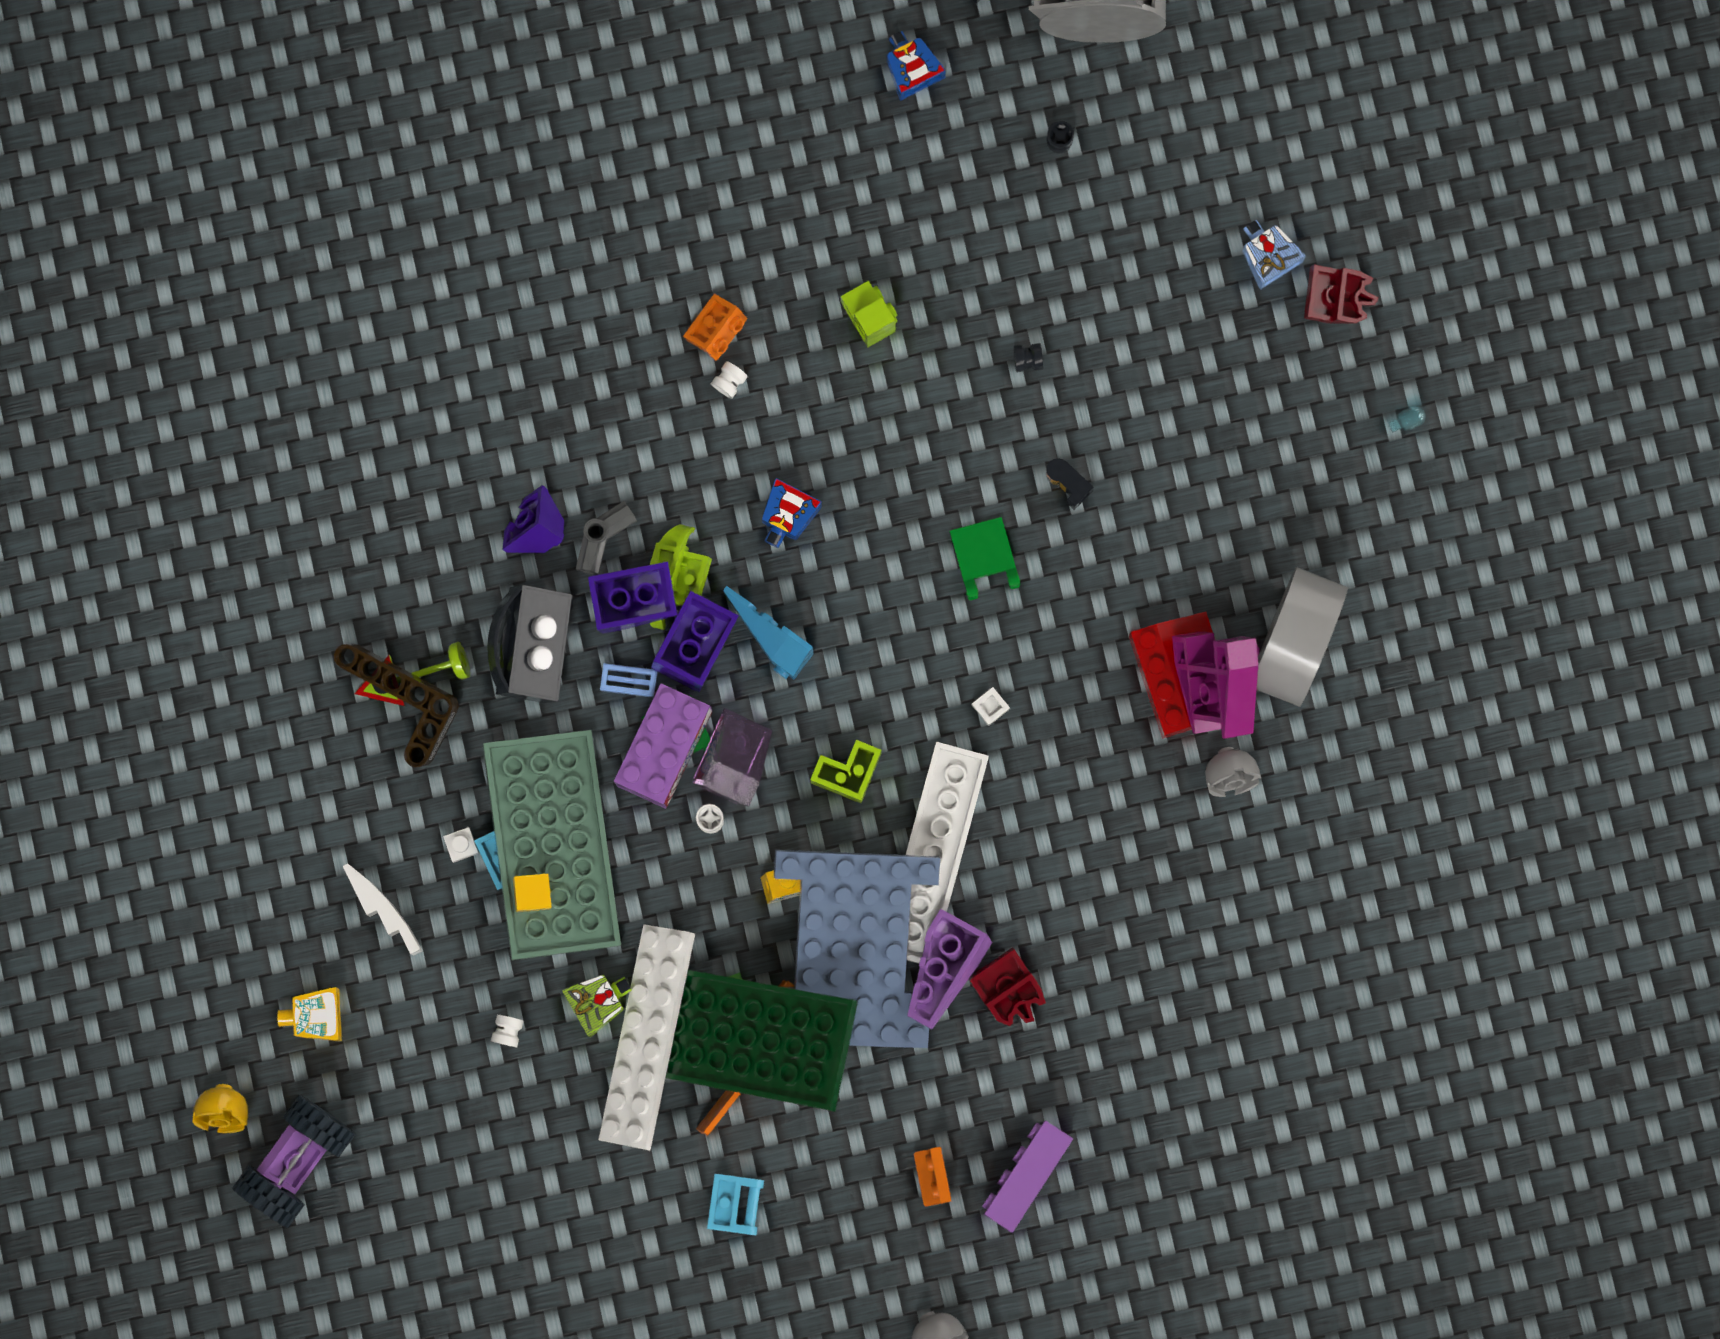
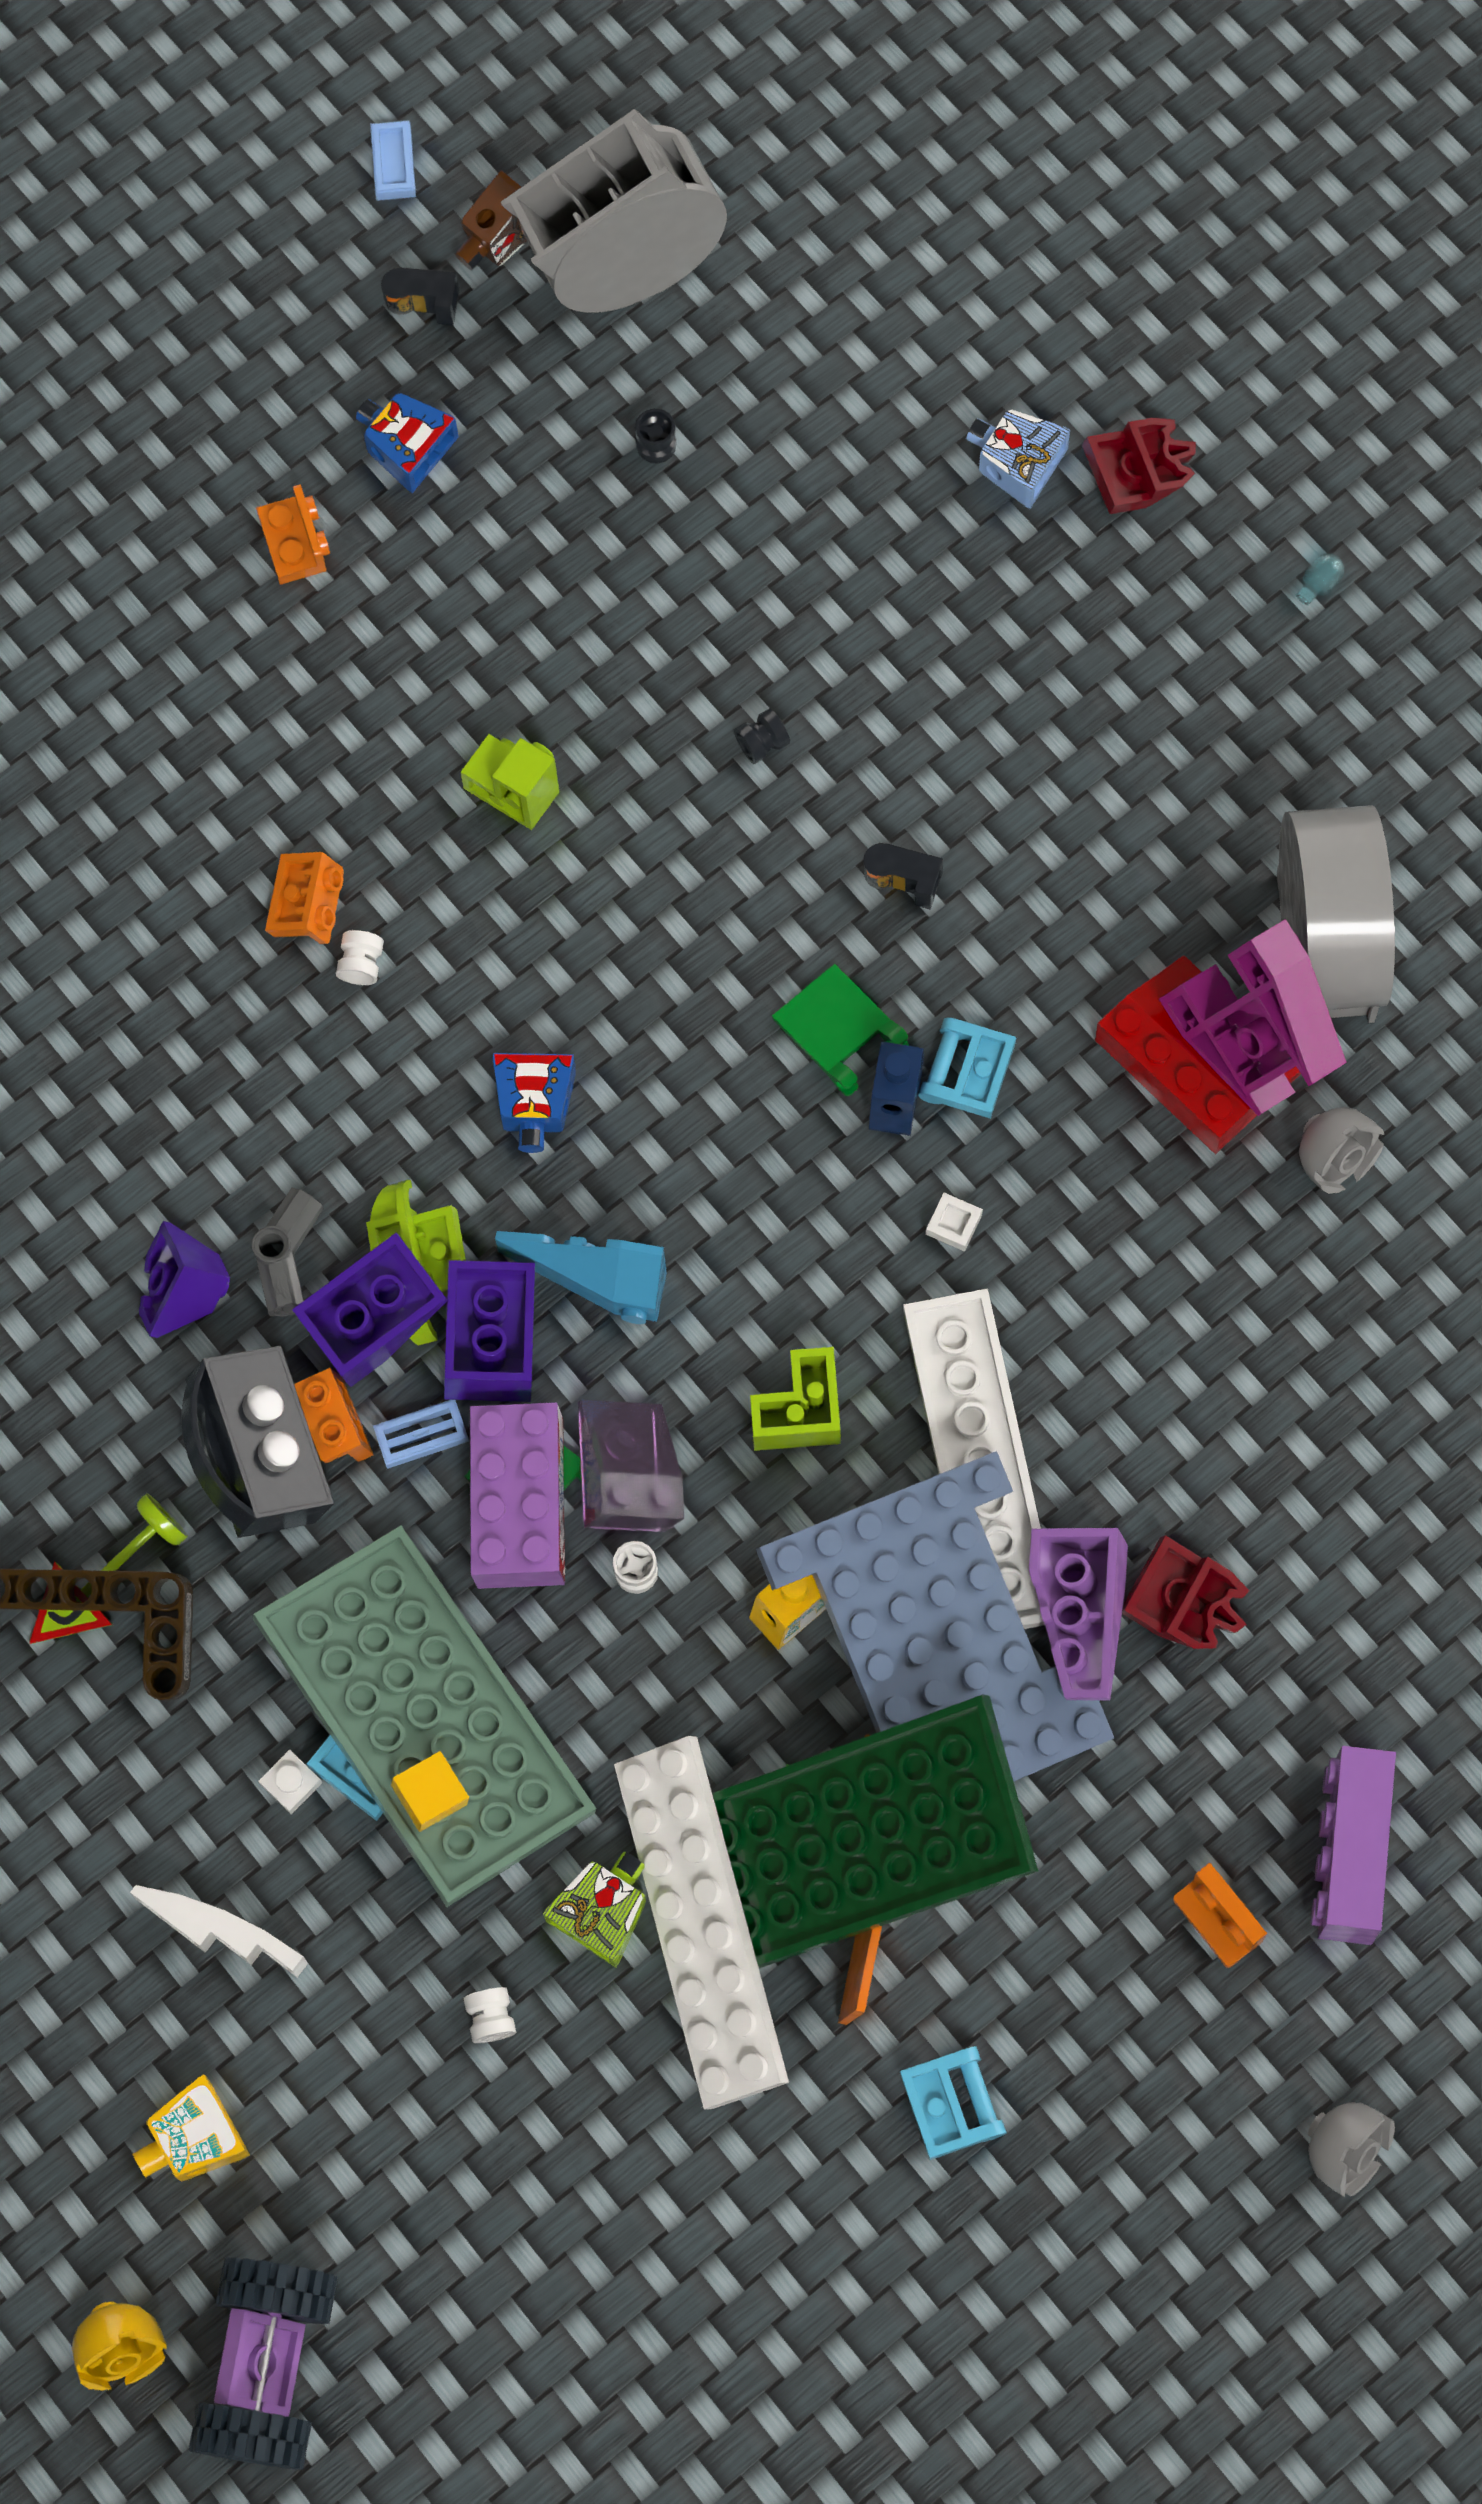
camera: 25 degrees left, 10 degrees down
none -> orange bracket [256,484,330,585]
none -> orange bracket [294,1368,374,1463]
none -> dark blue torso [869,1042,924,1136]
none -> medium azure plate [918,1018,1016,1119]

